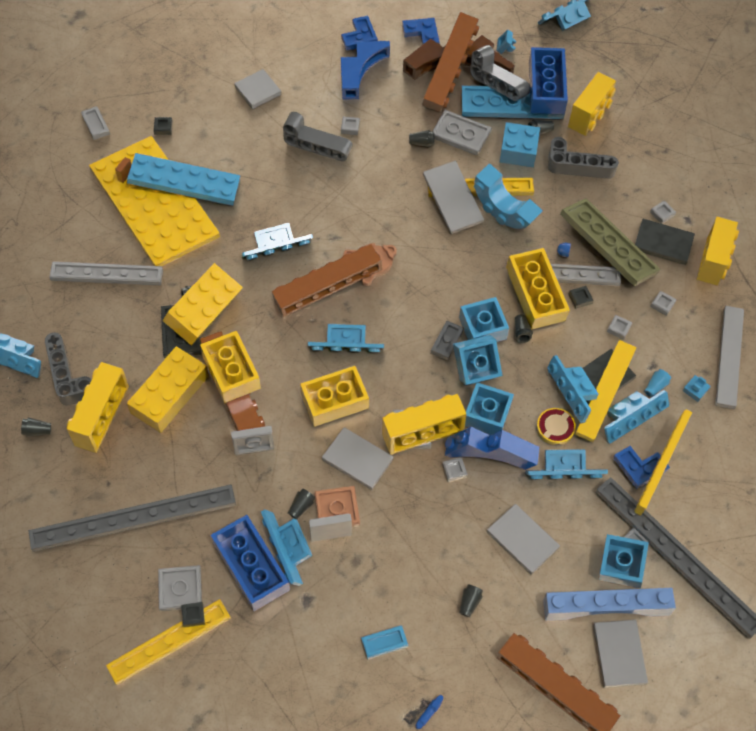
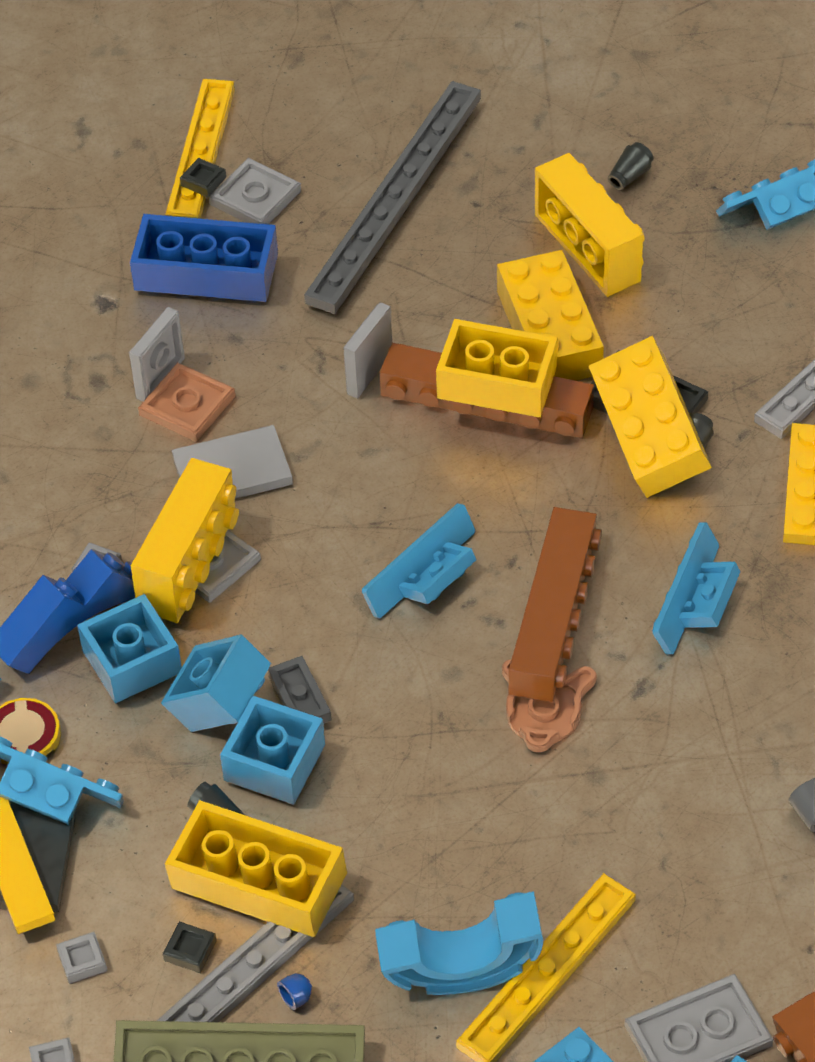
camera: 135 degrees right, 10 degrees down
dark grey beam [45,332,91,406] -> none
dark azure bracket [261,509,313,586] -> none
pearl dark grey cone [288,488,315,520] -> none
yellow brick [300,366,369,427] -> none
pearl dark grey cone [409,130,435,147] -> none
light grey tile [423,160,484,234] -> none

